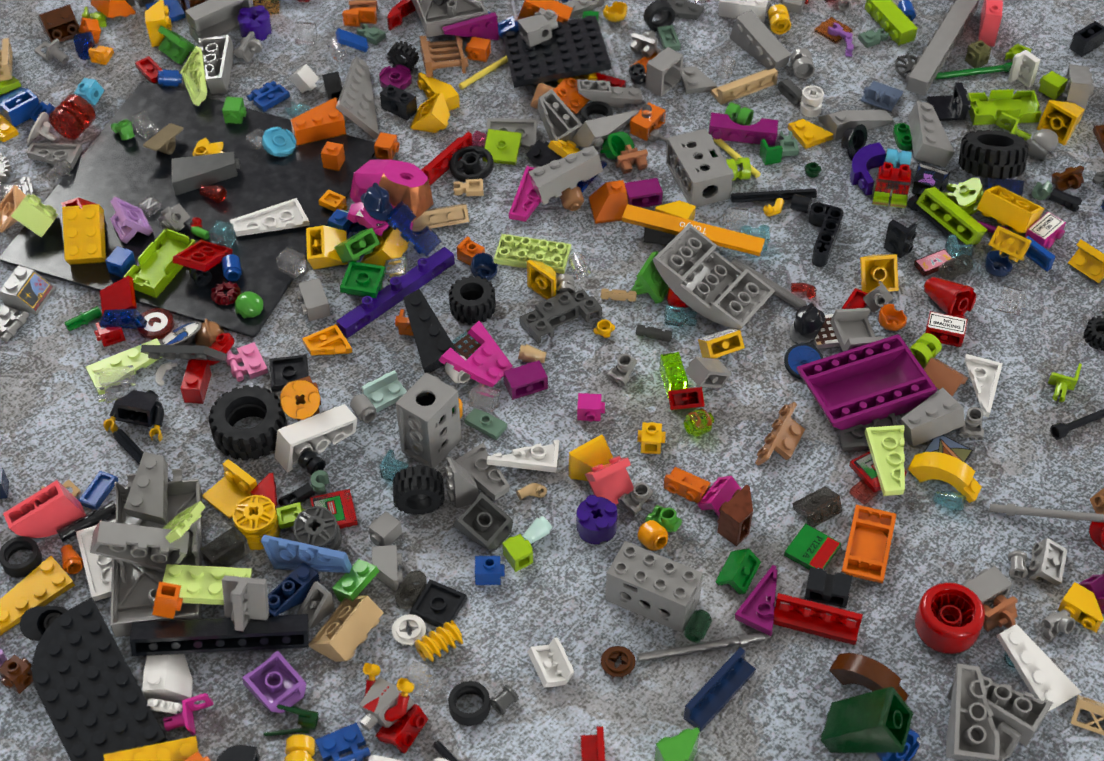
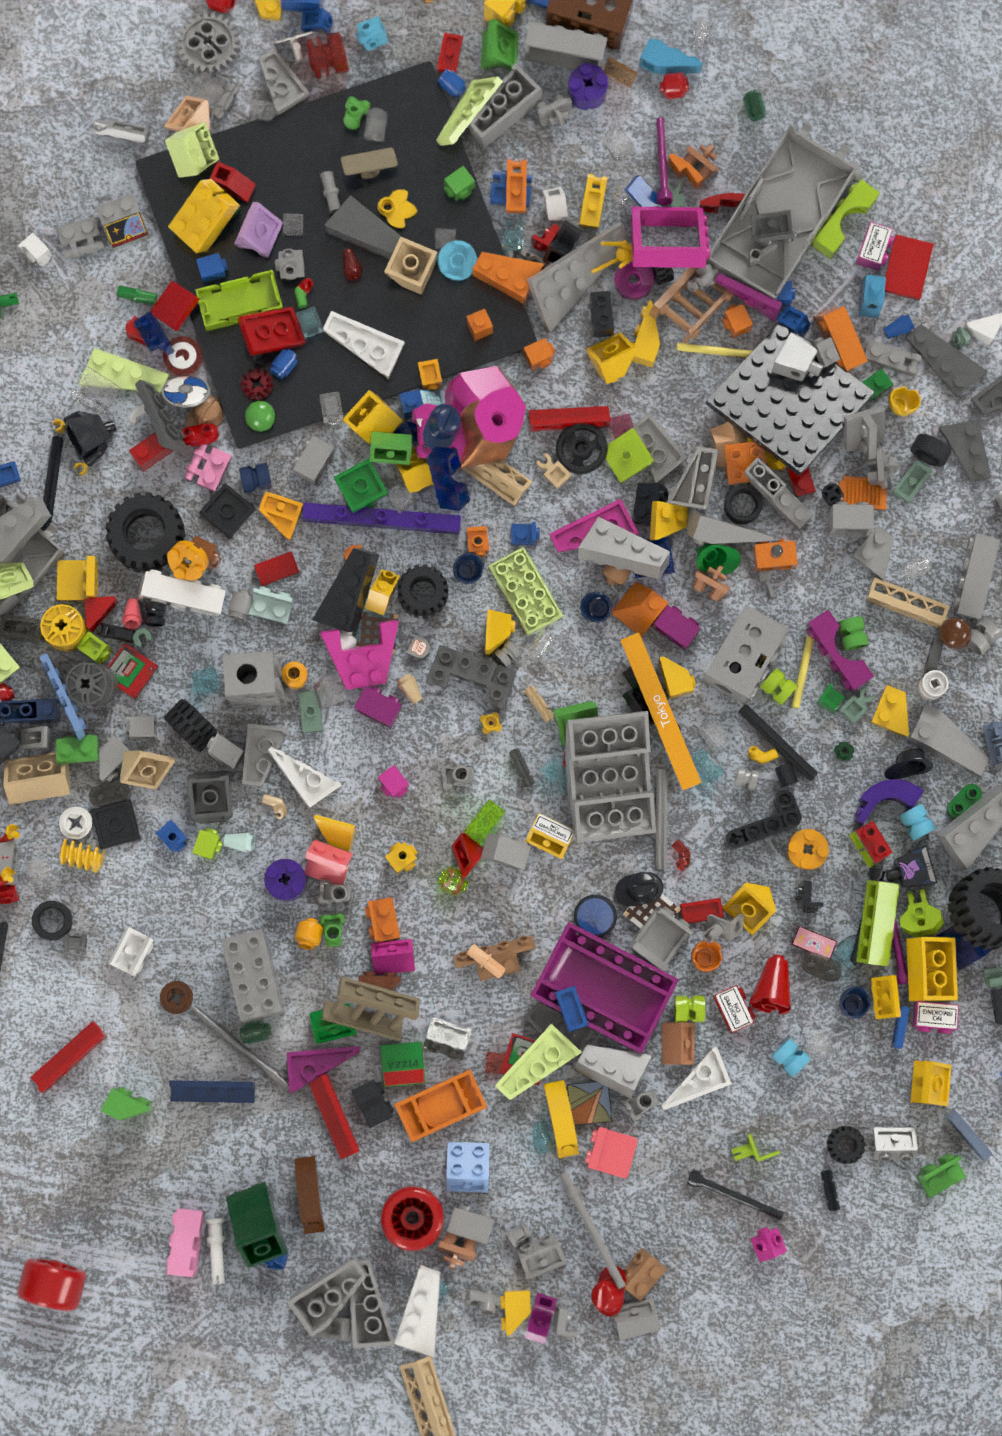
camera: 45 degrees right, 30 degrees up
none -> tan slope [120,750,175,790]
none -> coral cone [122,598,142,629]
none -> dark blue wheel [239,462,272,493]
none -> red slope [254,551,300,586]
none -> light grey pin [320,171,340,213]
none -> dark tan fence [322,976,420,1041]
none -> yellow slope [365,569,400,616]
none -> tan slope [384,237,438,295]
none -> tile [407,635,430,659]
none -> light blue bracket [446,1142,489,1193]
none -> light nougat axle [467,944,506,978]
none -> orange plate [506,159,527,214]
none -> blue bracket [511,522,540,546]
none -> red bracket [531,223,560,252]
none -> blue tile [555,985,588,1032]
none -> yellow plate [579,174,608,230]
none -> dark blue hair [580,592,613,623]
none -> coral bracket [585,1127,638,1178]
none -> yellow plant [591,240,633,274]
none -> dark pink window [631,207,710,268]
none -> magenta piece [656,117,673,205]
none -> light grey plate [687,263,720,292]
none -> light grey wheel [734,766,759,791]
none -> medium azure wheel [771,1038,811,1077]
none -> light orange plate [787,829,829,870]
none -> light grey bracket [844,407,885,460]
none -> reddish brown hair [939,617,972,650]

